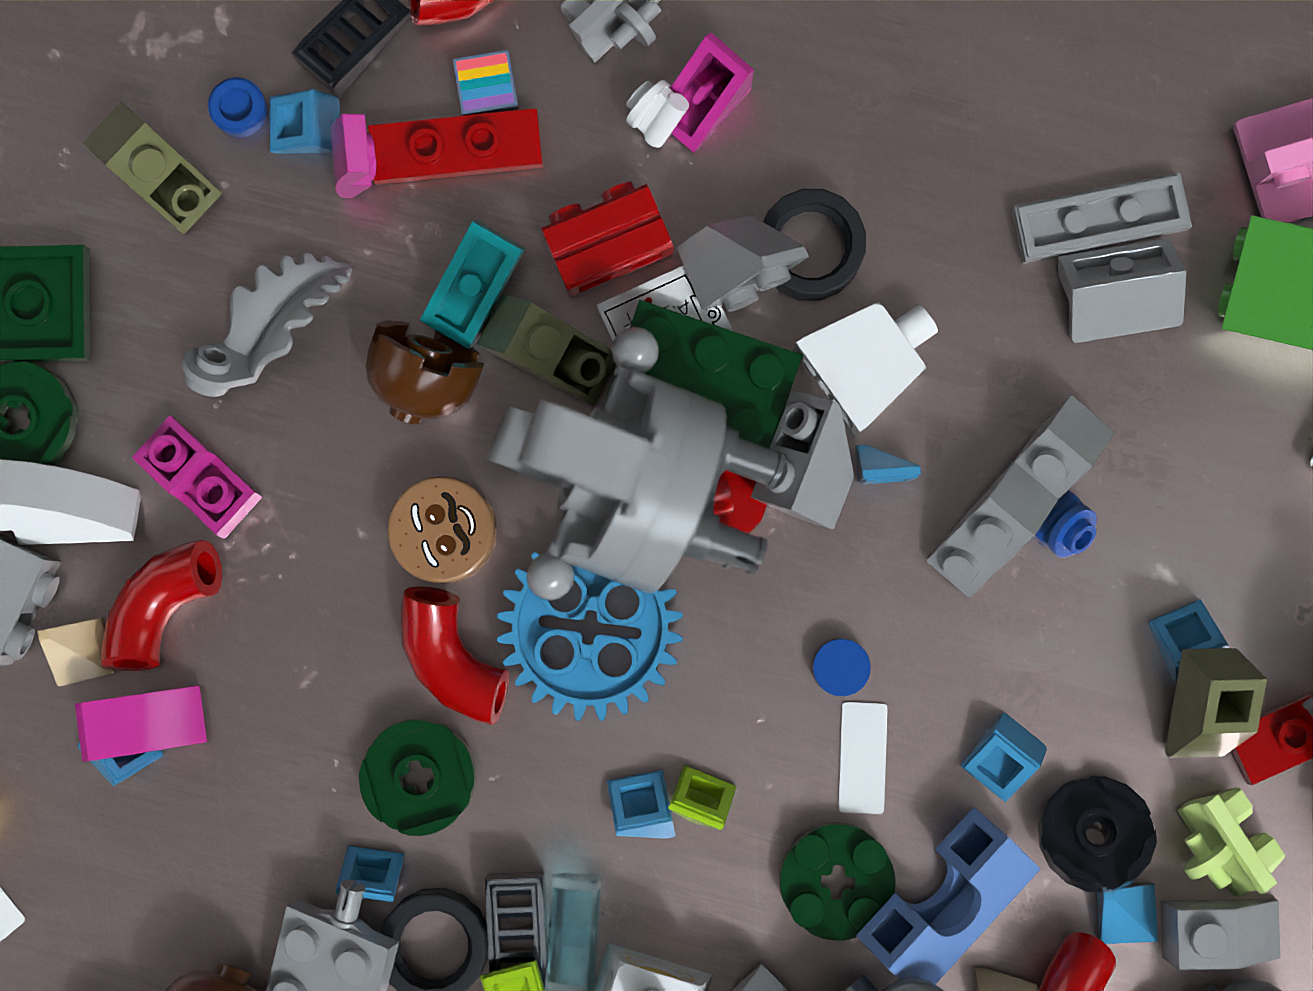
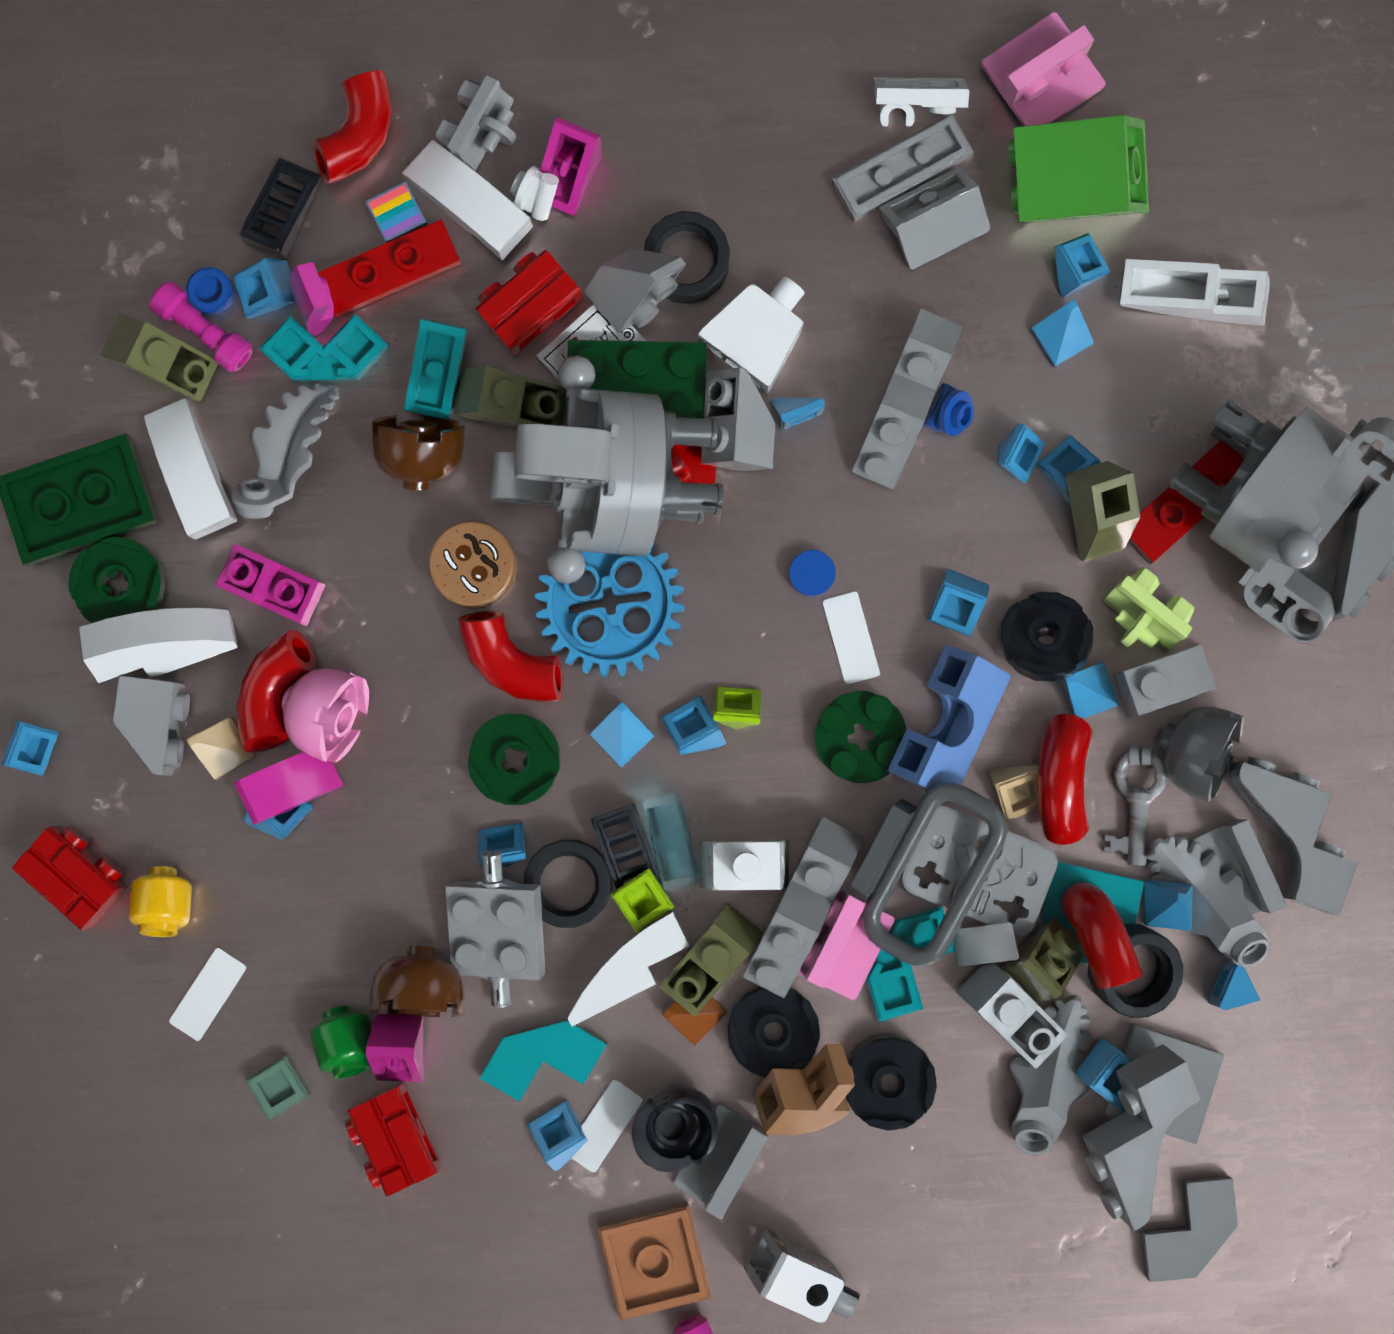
camera: 20 degrees left, 0 degrees up
none -> white slope [144,398,238,540]
none -> dark pink piece [149,281,253,372]
none -> teal tile [259,314,390,382]
none -> bright pink cylinder [281,667,369,763]
none -> white slope [402,140,533,260]
none -> dark azure slope [590,702,654,768]
none -> white plate [873,77,969,126]
none -> dark azure slope [998,423,1045,483]
none -> dark azure slope [1031,300,1094,367]
none -> dark azure slope [1055,233,1110,297]

